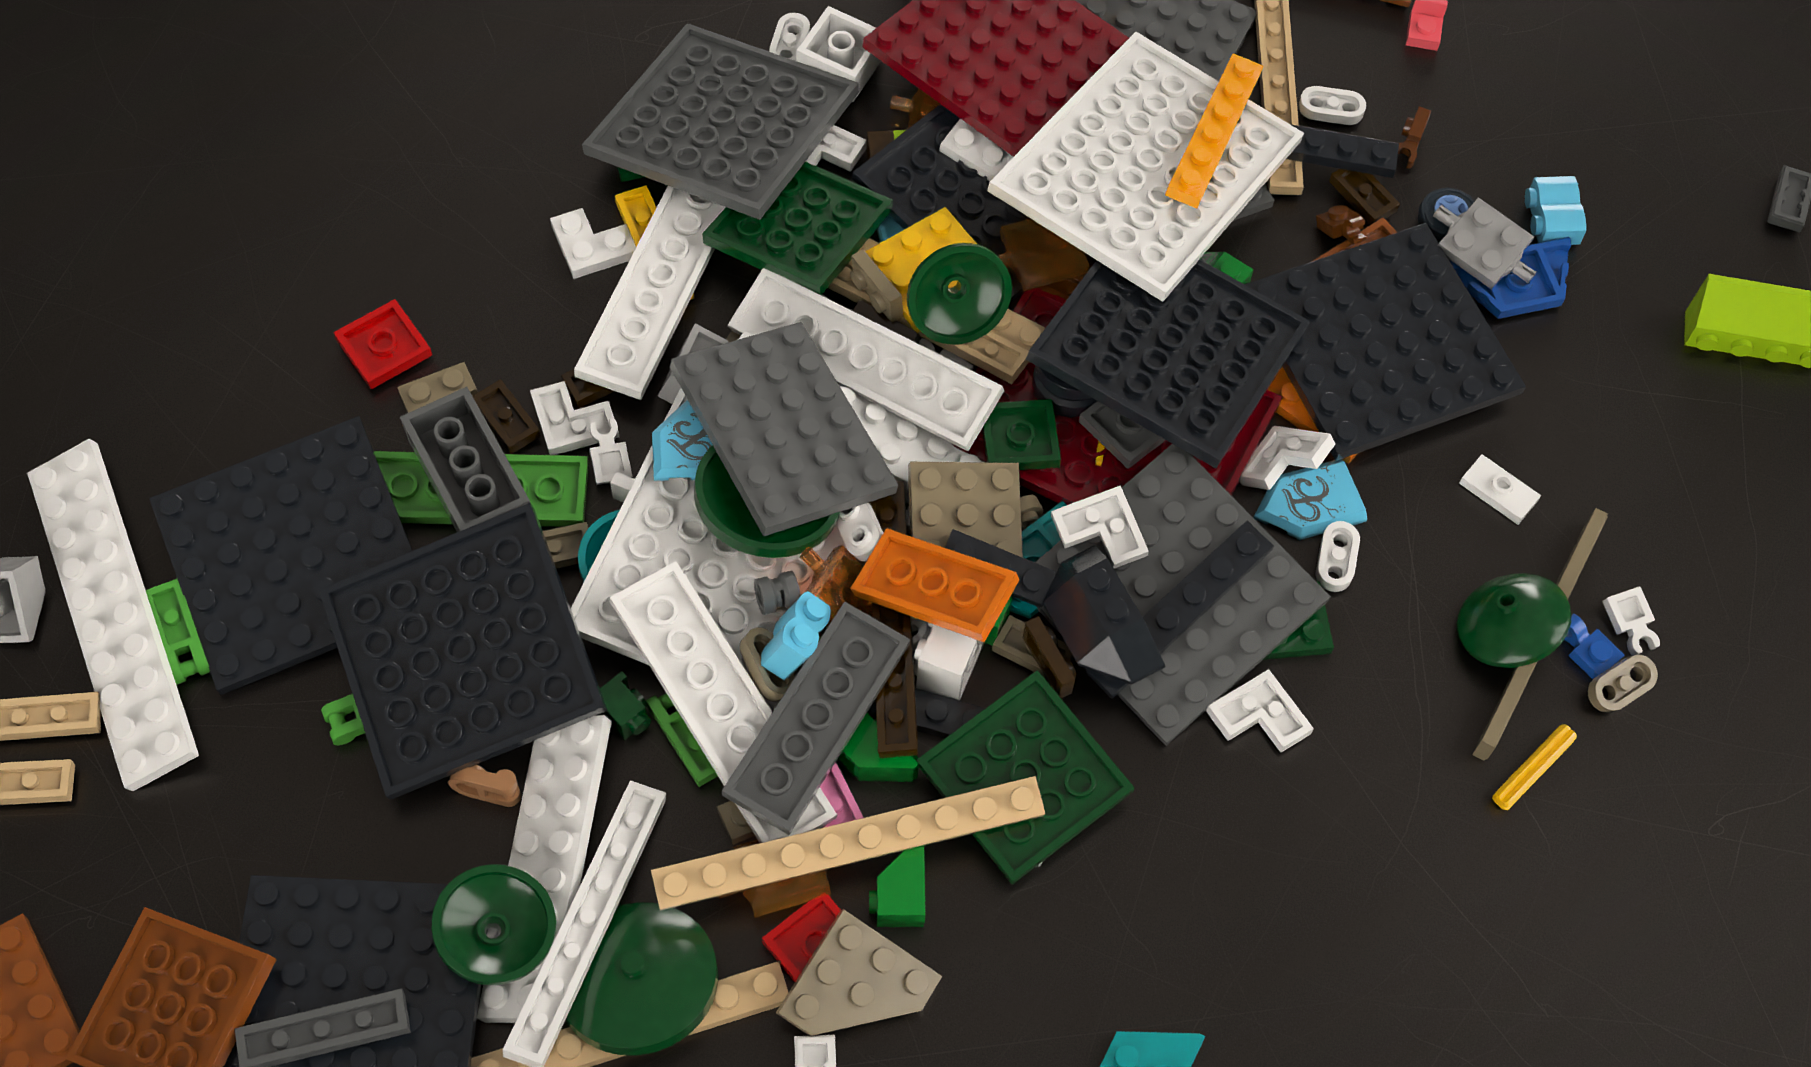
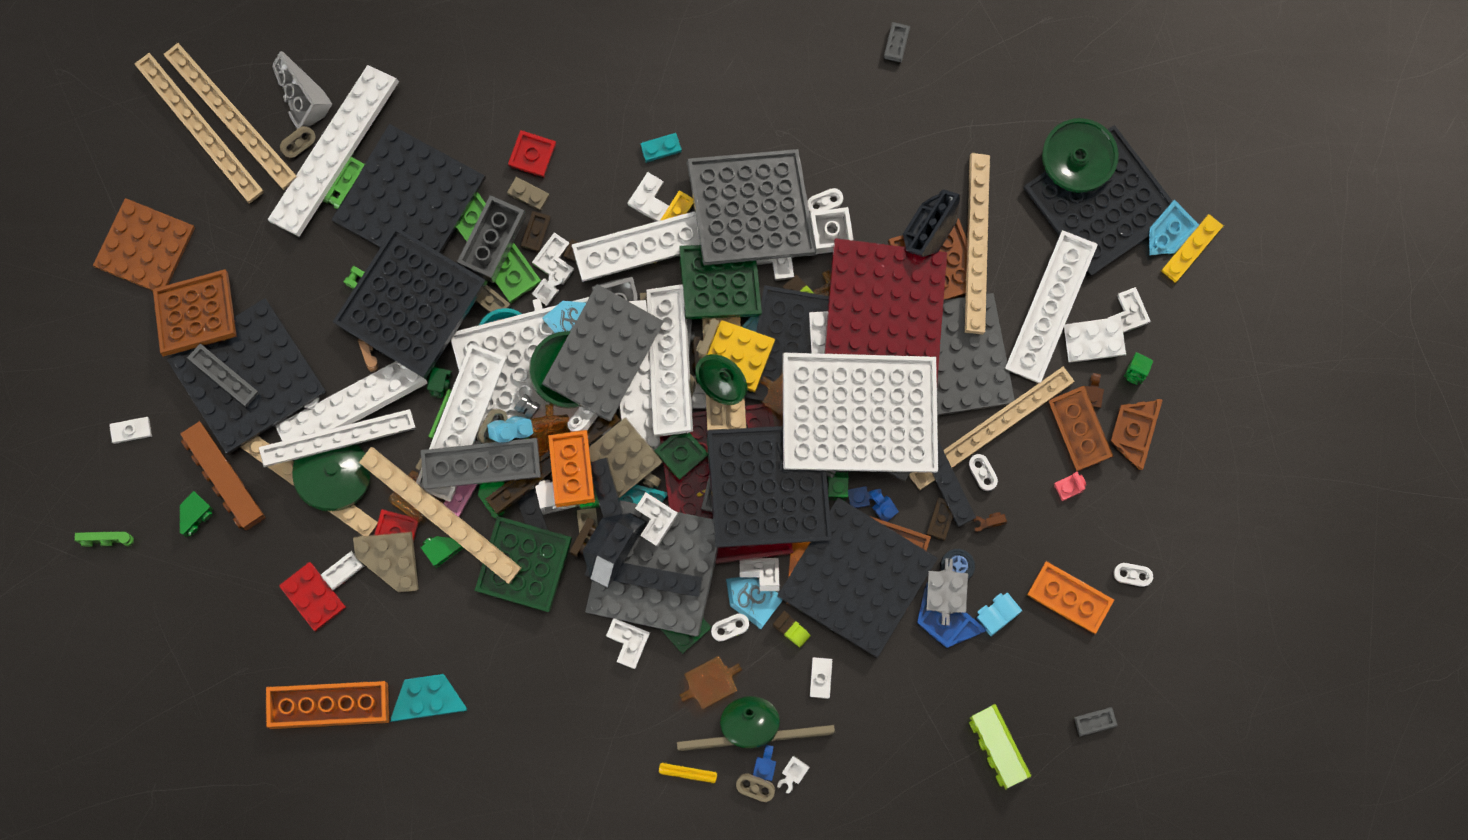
camera: 55 degrees right, 15 degrees up
dark green dish [431,864,556,985] -> none
light orange plate [1165,54,1263,209] -> none
reddish brown plate [1316,205,1366,244] -> none
none -> dark tan plate [280,126,315,158]
none -> teal plate [640,133,682,162]
none -> clear orange plate [679,656,742,709]
none -> leg [773,611,811,648]
none -> blue plate [848,486,882,509]
none -> blue plate [870,490,899,522]
none -> orange plate [1027,561,1114,634]
none -> white plate [1113,563,1153,587]

